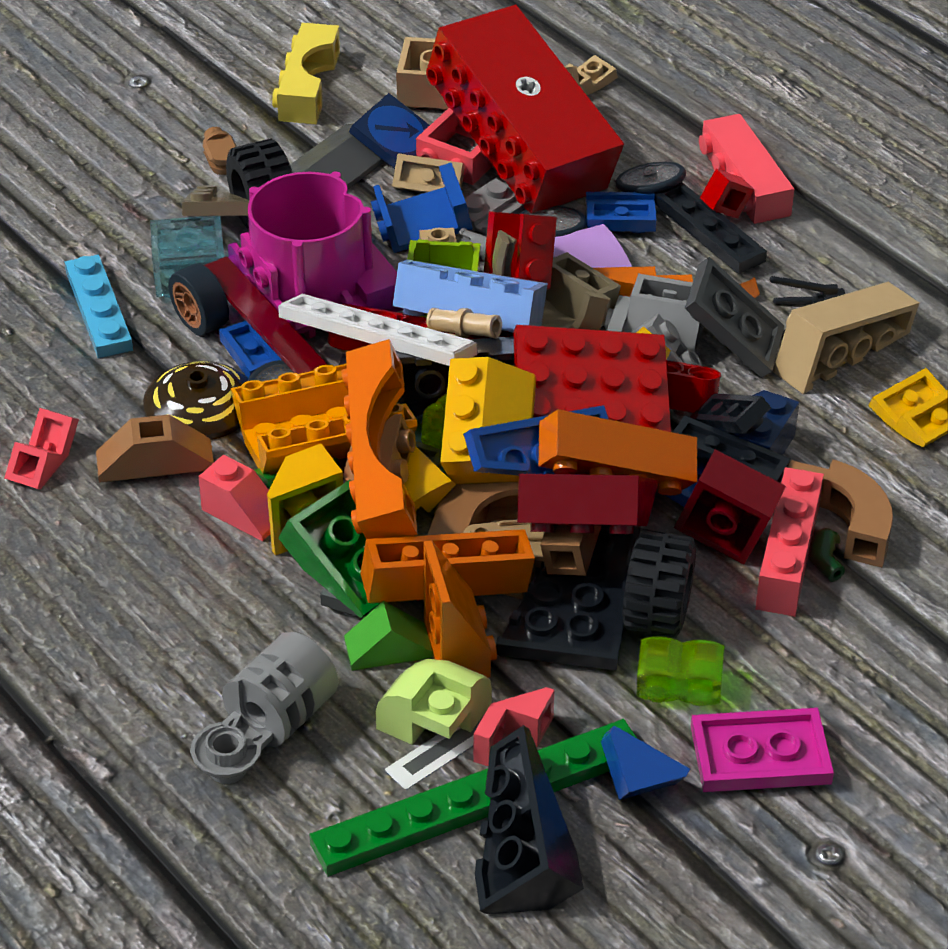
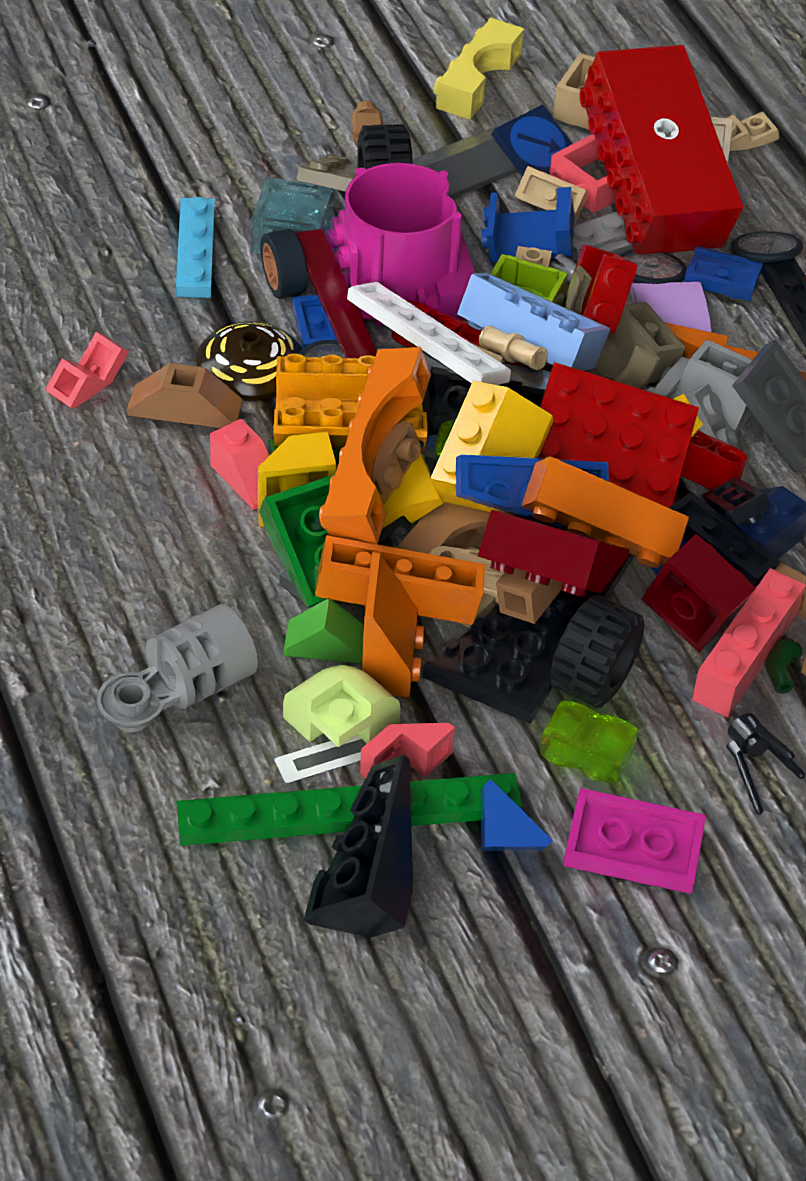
camera: 15 degrees right, 5 degrees up
none -> black plant [726,713,805,815]

